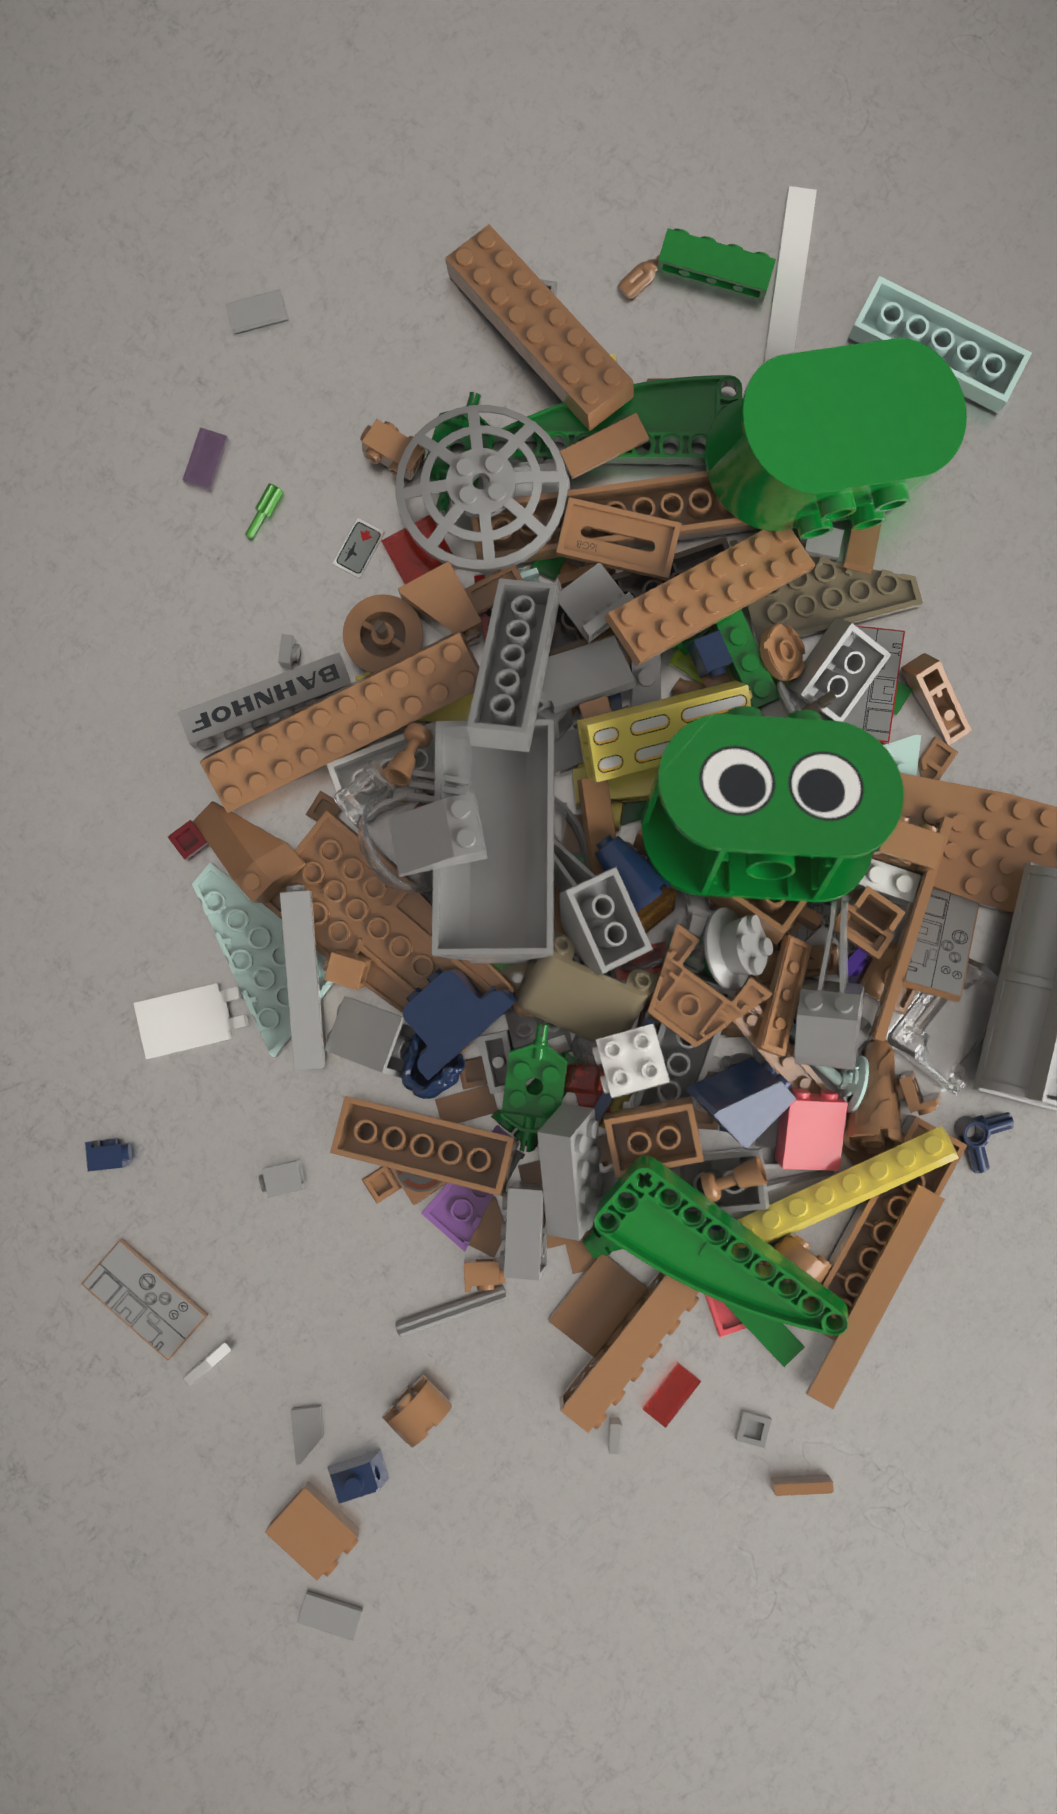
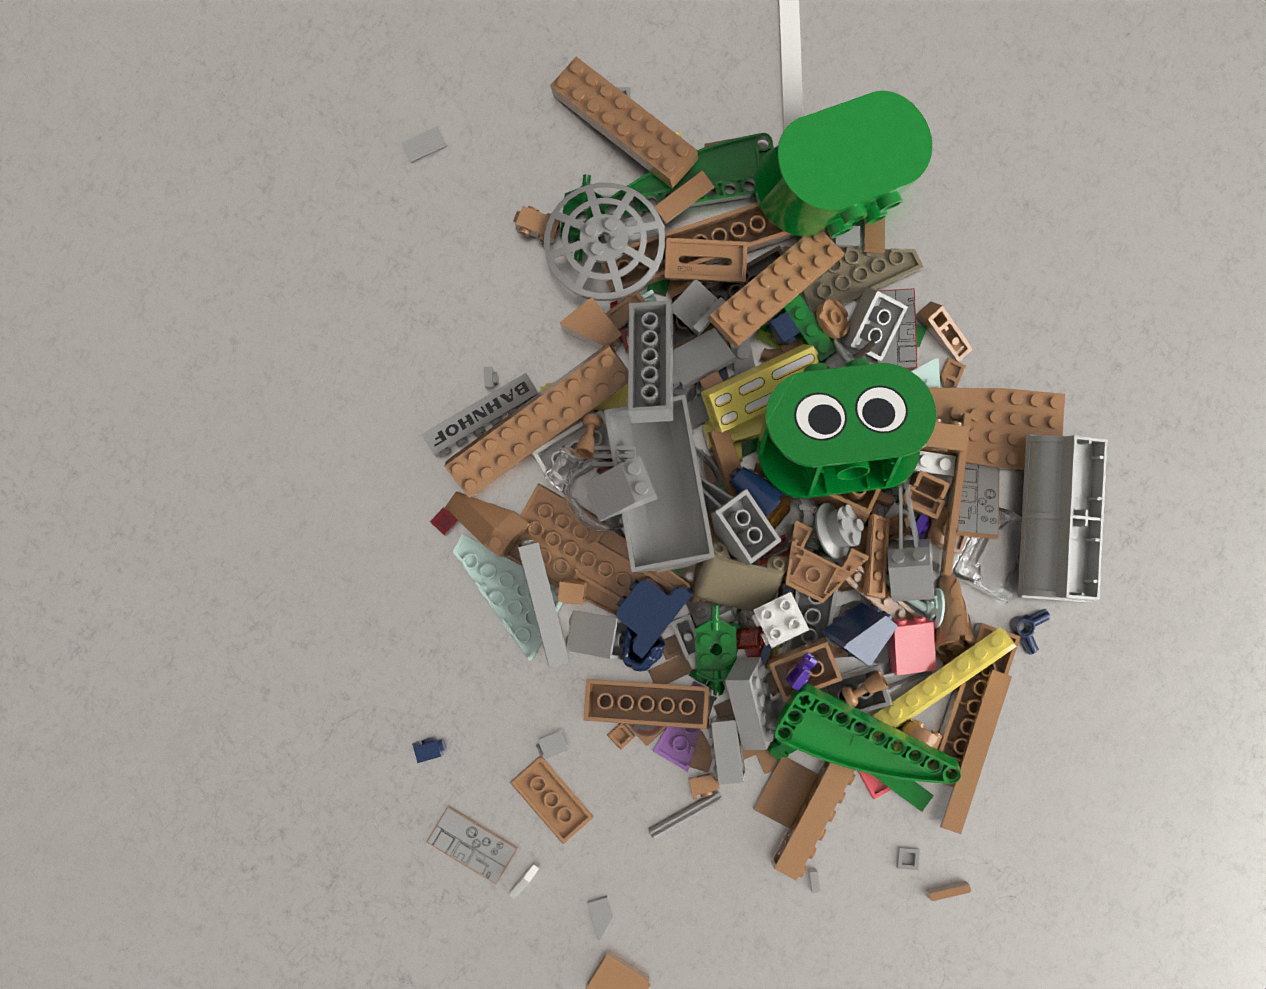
camera: 10 degrees left, 0 degrees up
white tile [133,983,250,1059] -> none
clear purple tile [182,427,228,491] -> none
bright green axle [245,483,283,539] -> none
medium nougat tile [305,790,343,822] -> none
dark blue torso [327,1450,389,1503] -> none
sticker [333,517,385,578] -> none
medium nougat piece [343,594,423,673] -> none
clear red tile [381,515,453,585] -> none
medium nougat brick [382,1375,452,1447] -> none
medium nougat piece [617,255,659,299] -> none
clear red tile [642,1362,701,1428] -> none
green brick [657,228,776,302] -> none
light aqua brick [848,276,1032,413] -> none
medium nougat bracket [896,1070,941,1115] -> none
none -> medium nougat tile [510,756,594,844]
none -> dark purple plate [786,652,818,691]

